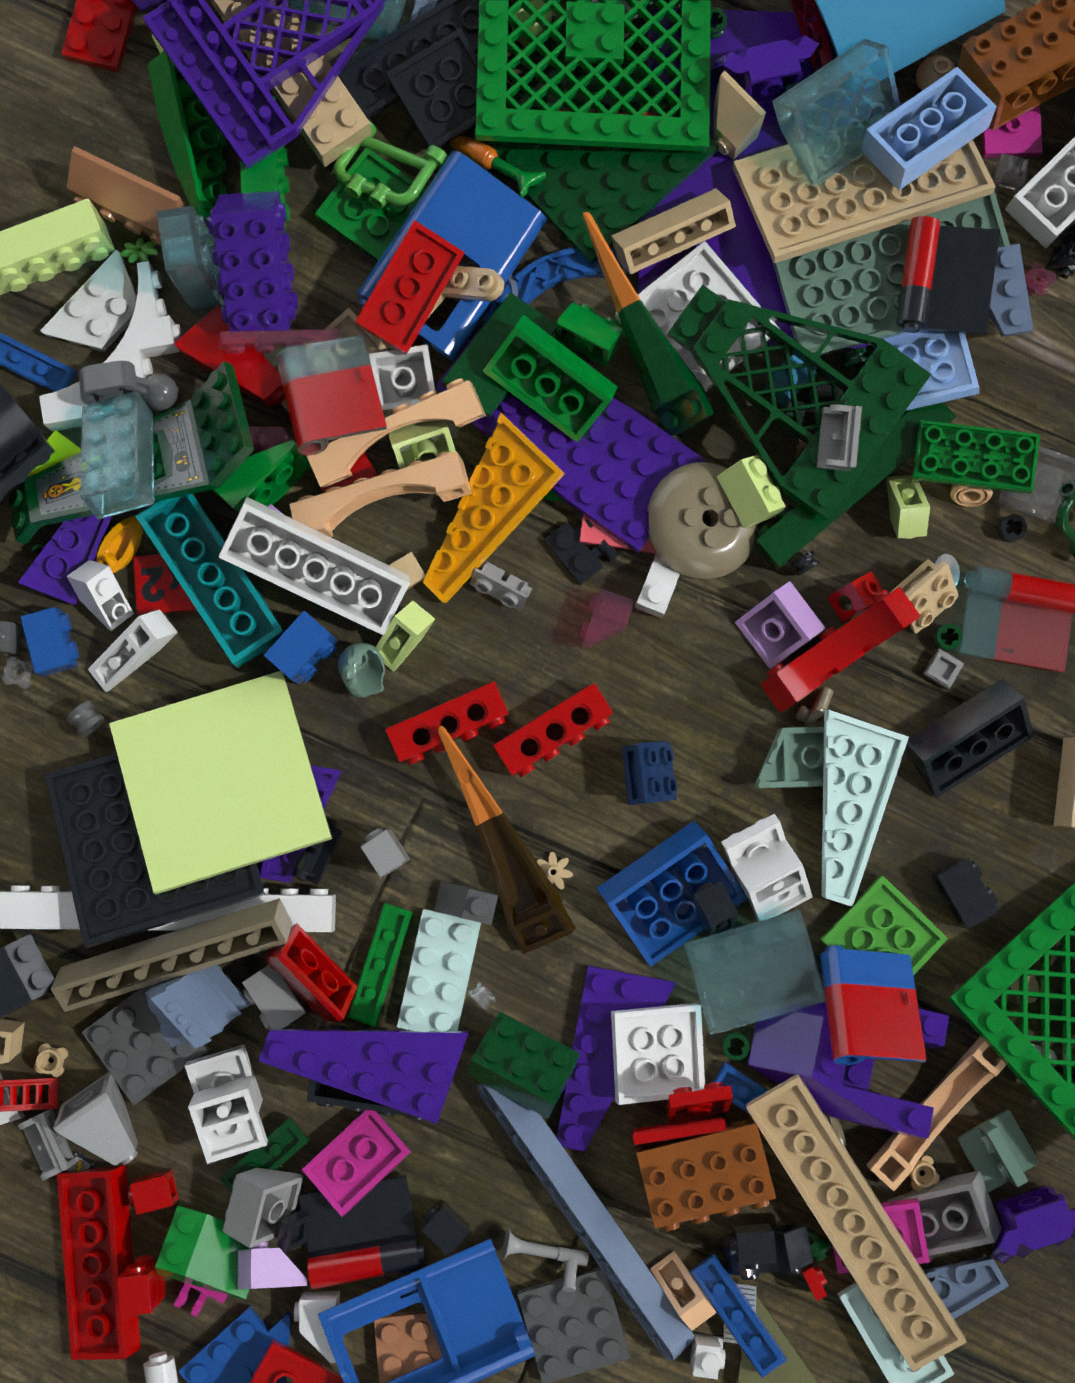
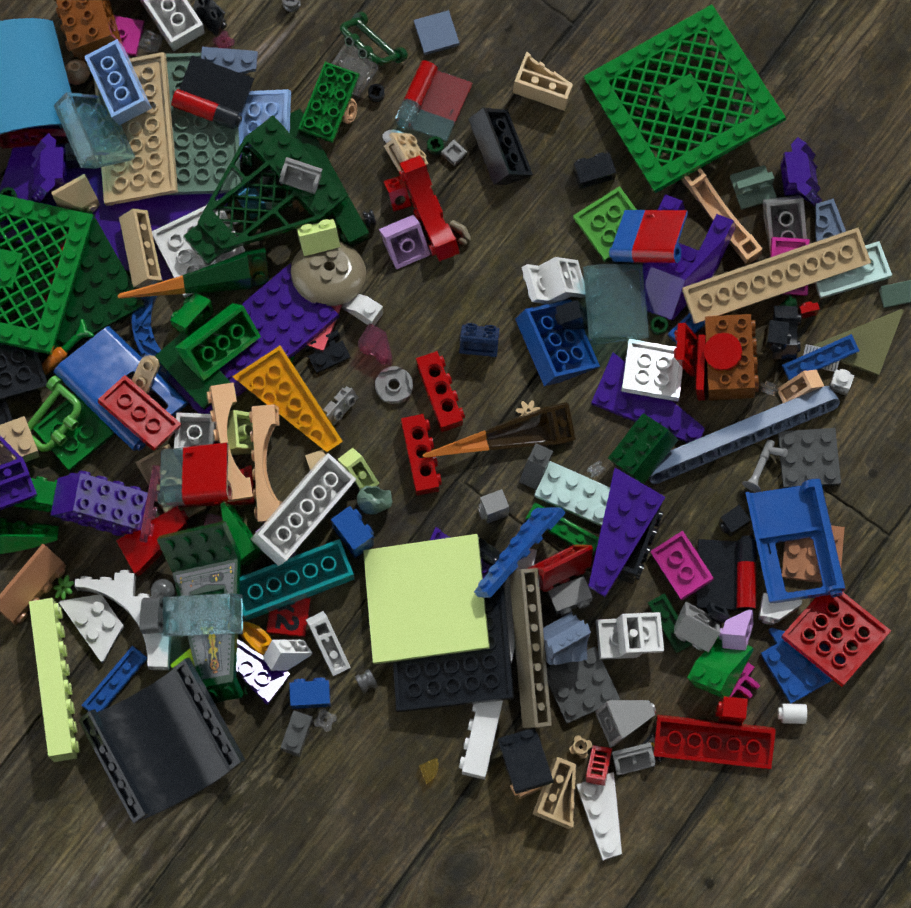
camera: 75 degrees left, 10 degrees down
red brick [128,1169,179,1215] -> none
clear light blue brick [156,205,225,310] -> none
sand green wing [755,727,824,788] -> none
light aqua wing [822,709,909,907] -> none
yellowish green slope [886,475,930,539] -> none
tan plate [909,1155,940,1191] -> none
none -> light grey tile [375,366,413,404]
none -> blue wing [474,507,565,598]
none -> red tile [704,333,743,371]
none -> clear plate [760,381,779,396]

